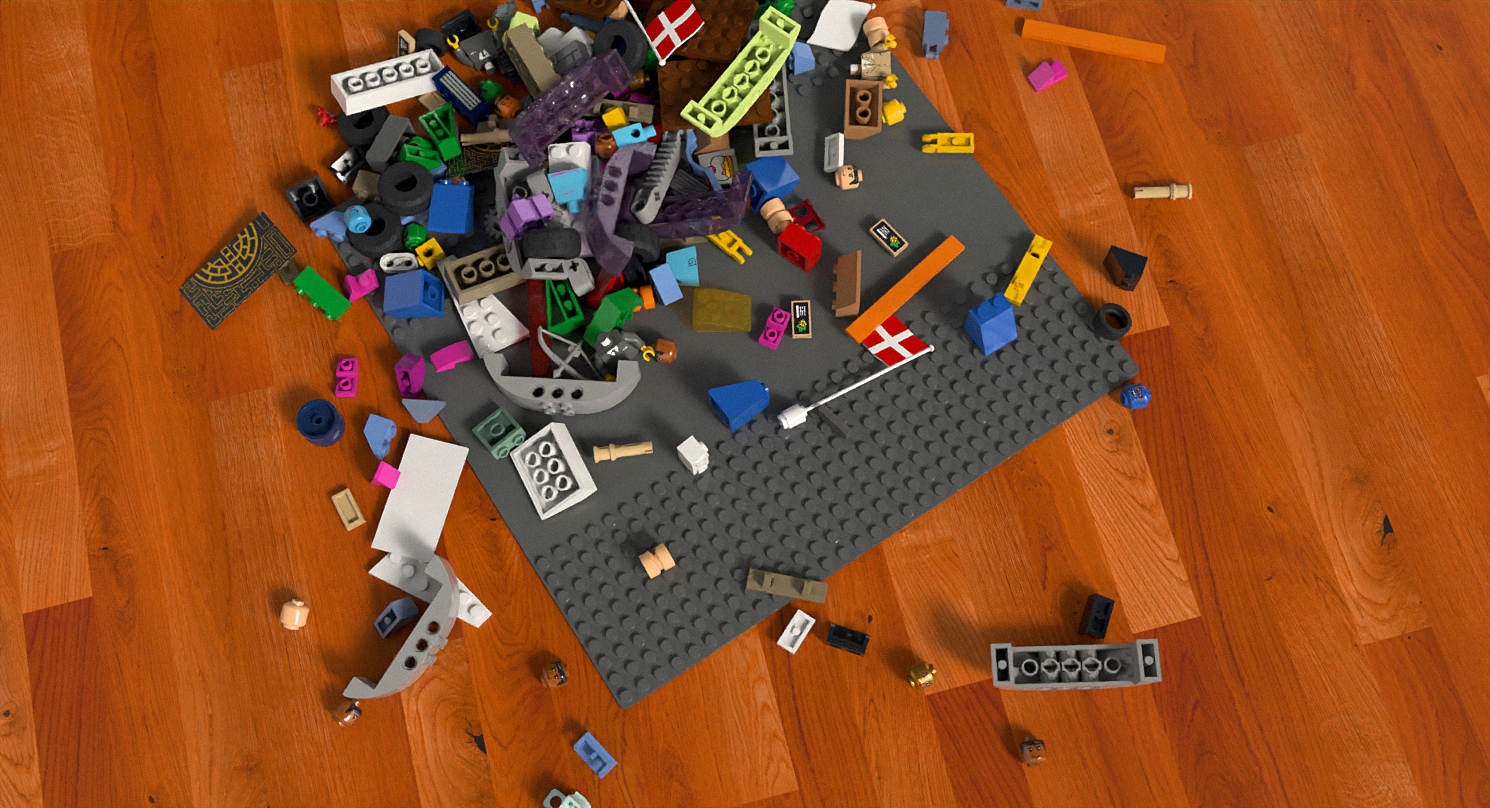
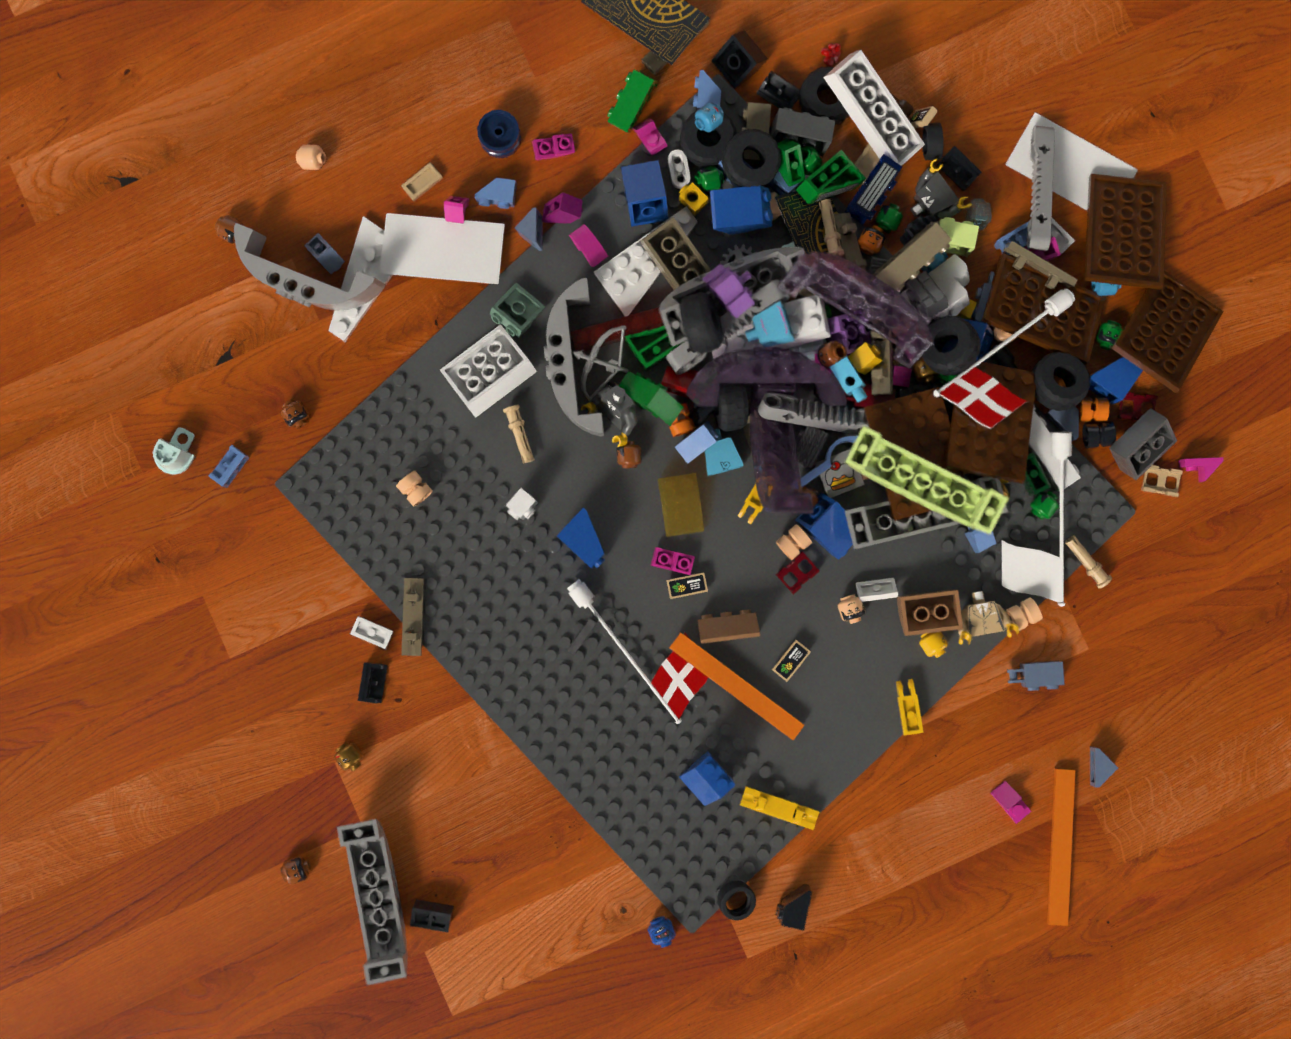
camera: 75 degrees right, 15 degrees up
red brick [778,221,822,274] -> none
tan pin [1133,183,1192,200] -> none

